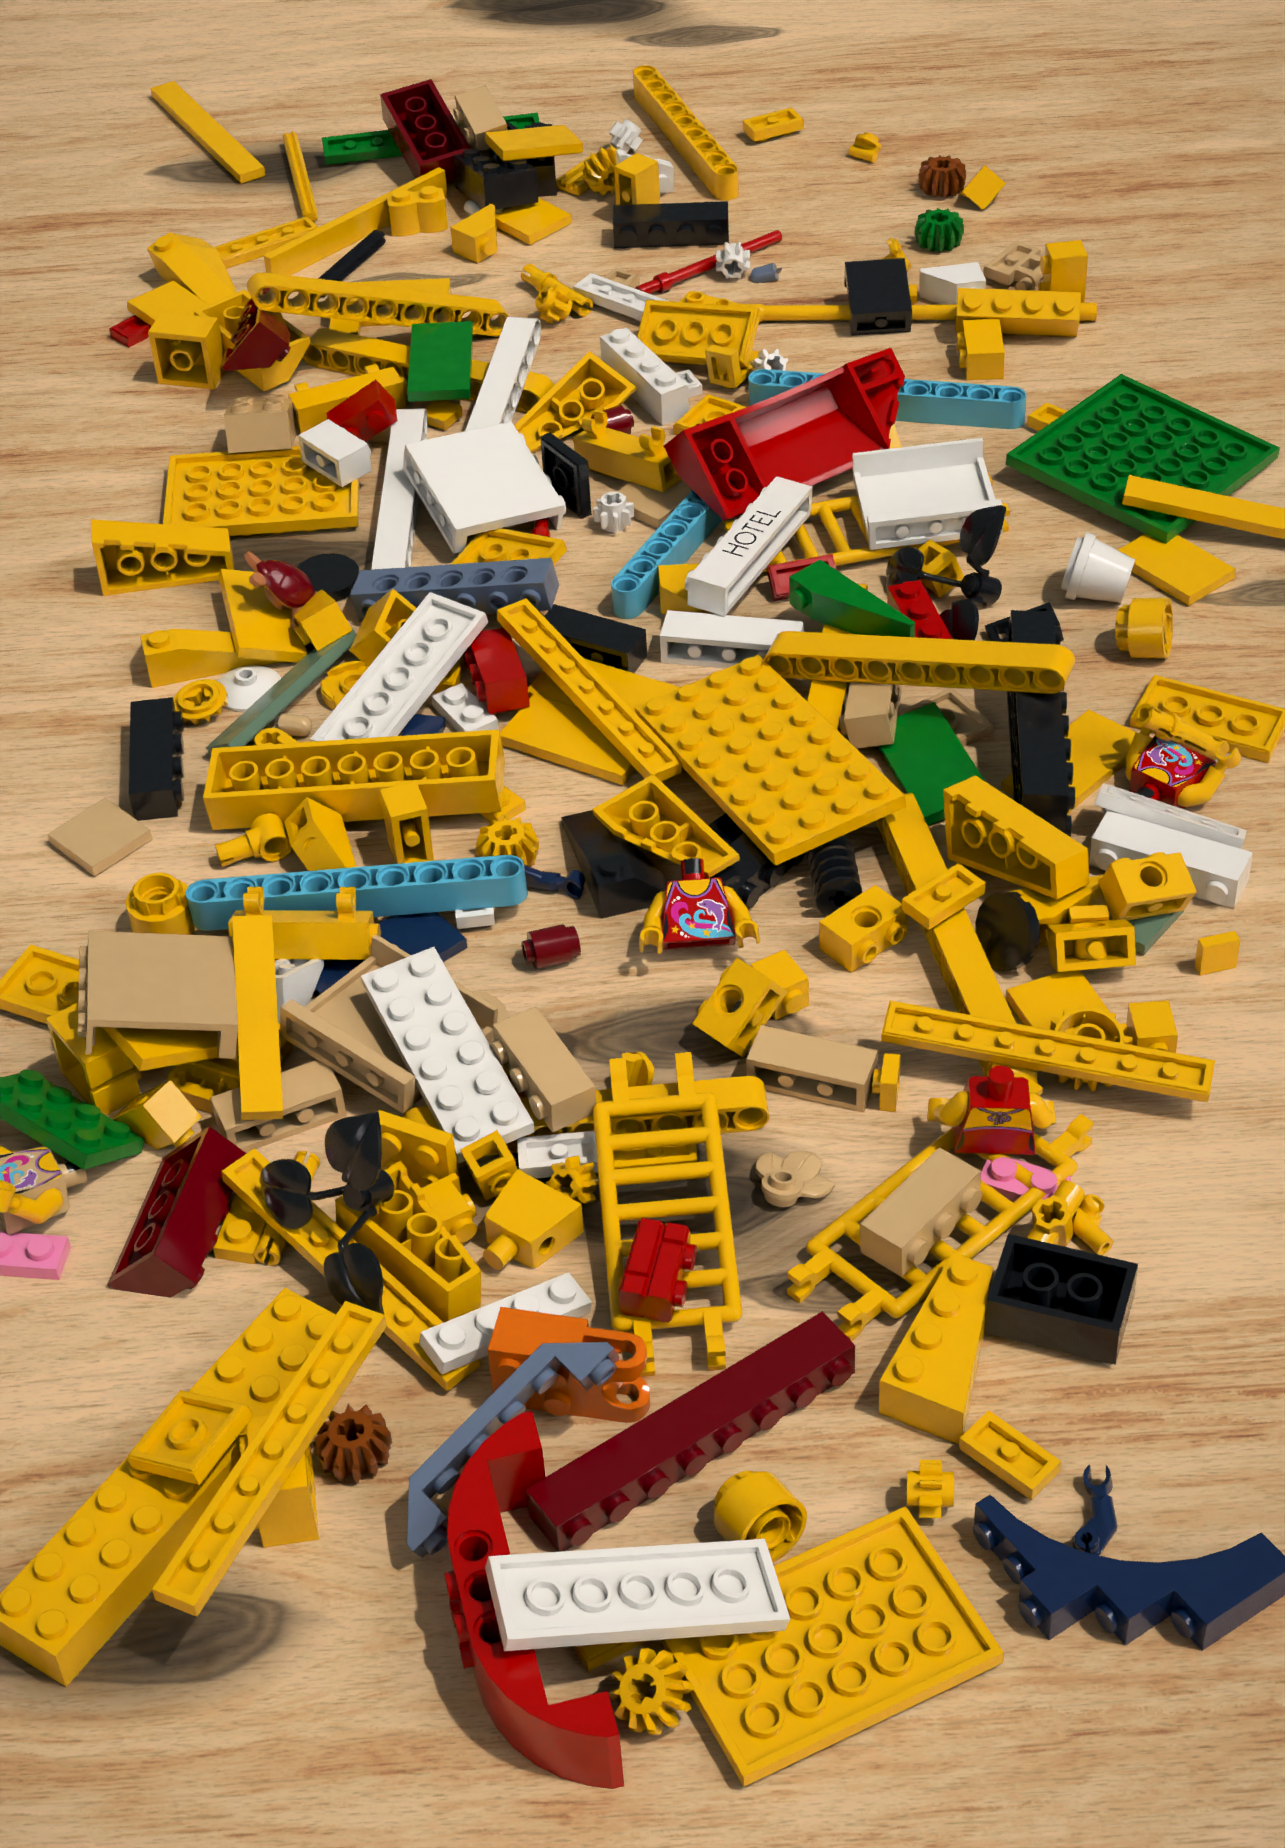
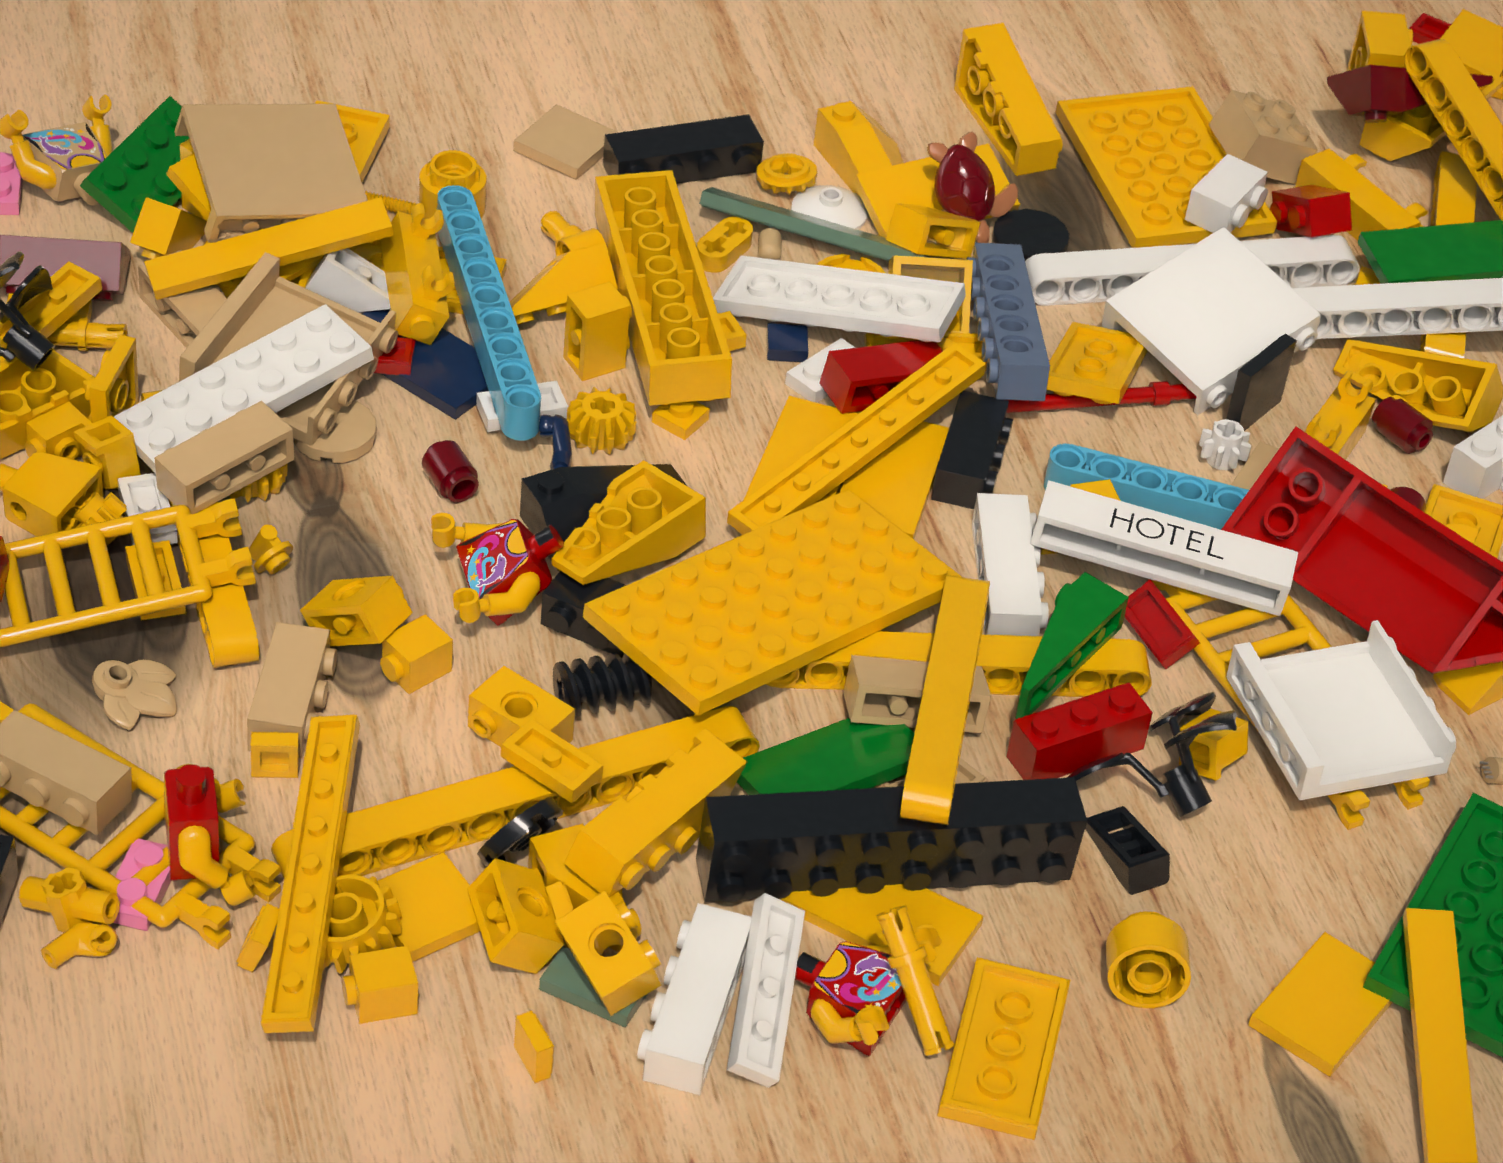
camera: 70 degrees right, 0 degrees up
white piece [1061,532,1135,603] -> none
none -> yellow tile [236,903,279,973]

